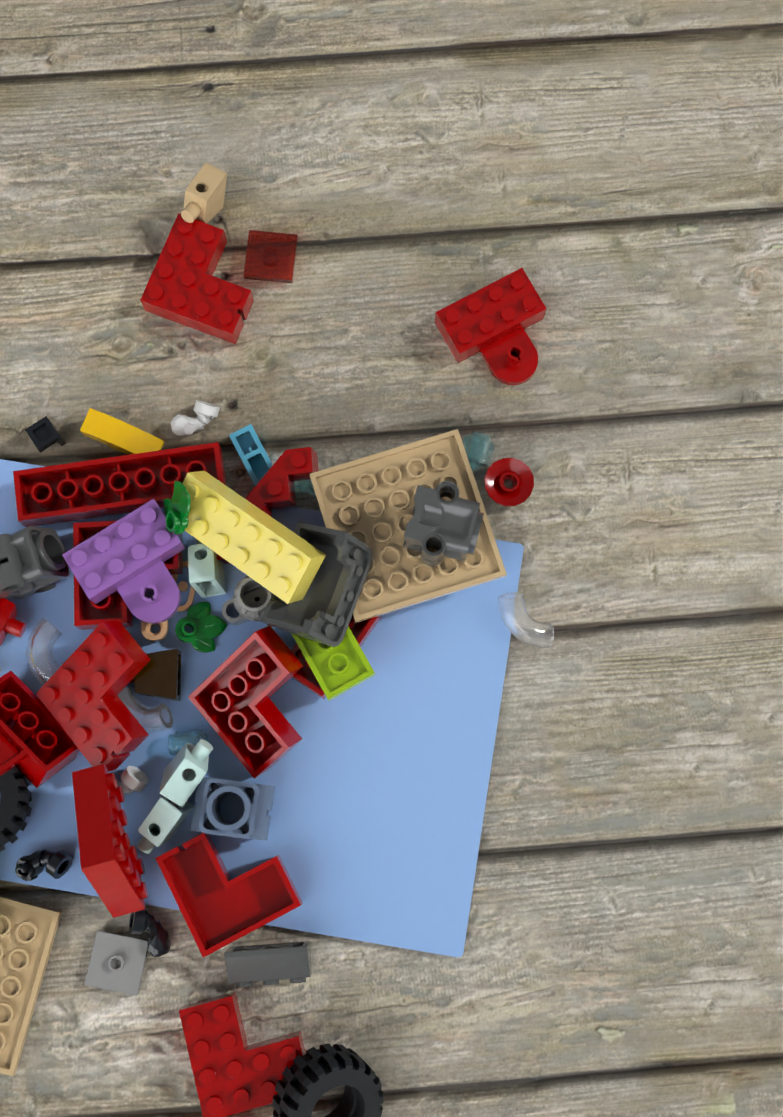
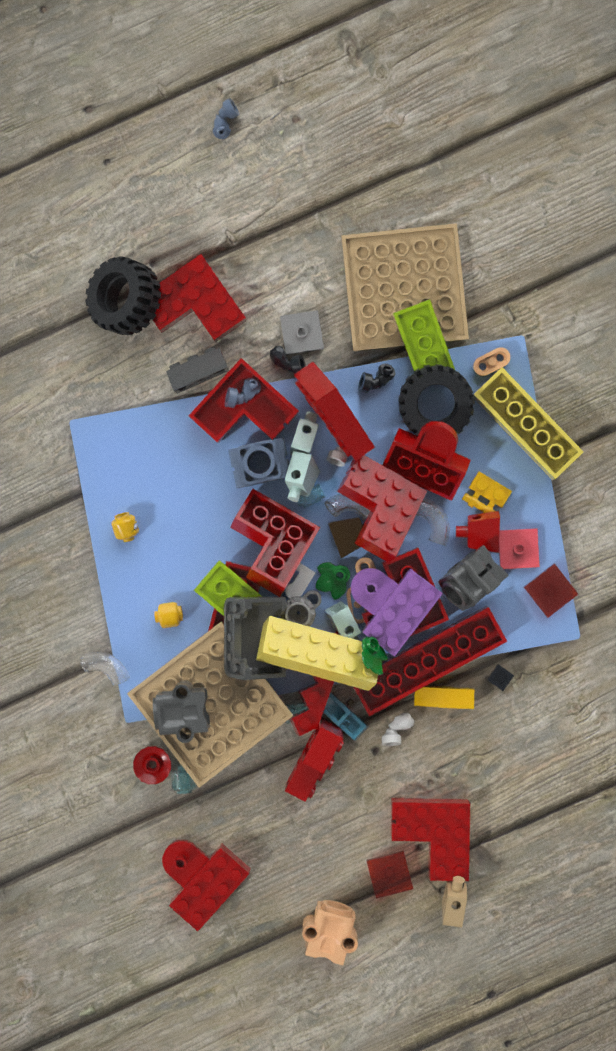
camera: 165 degrees right, 10 degrees up
none -> yellow head [111,512,139,542]
none -> yellow head [154,602,183,628]
none -> sand blue arm [225,378,261,408]
none -> white leg [285,563,316,599]
none -> red brick [285,717,344,802]
none -> light nougat piece [302,900,358,965]

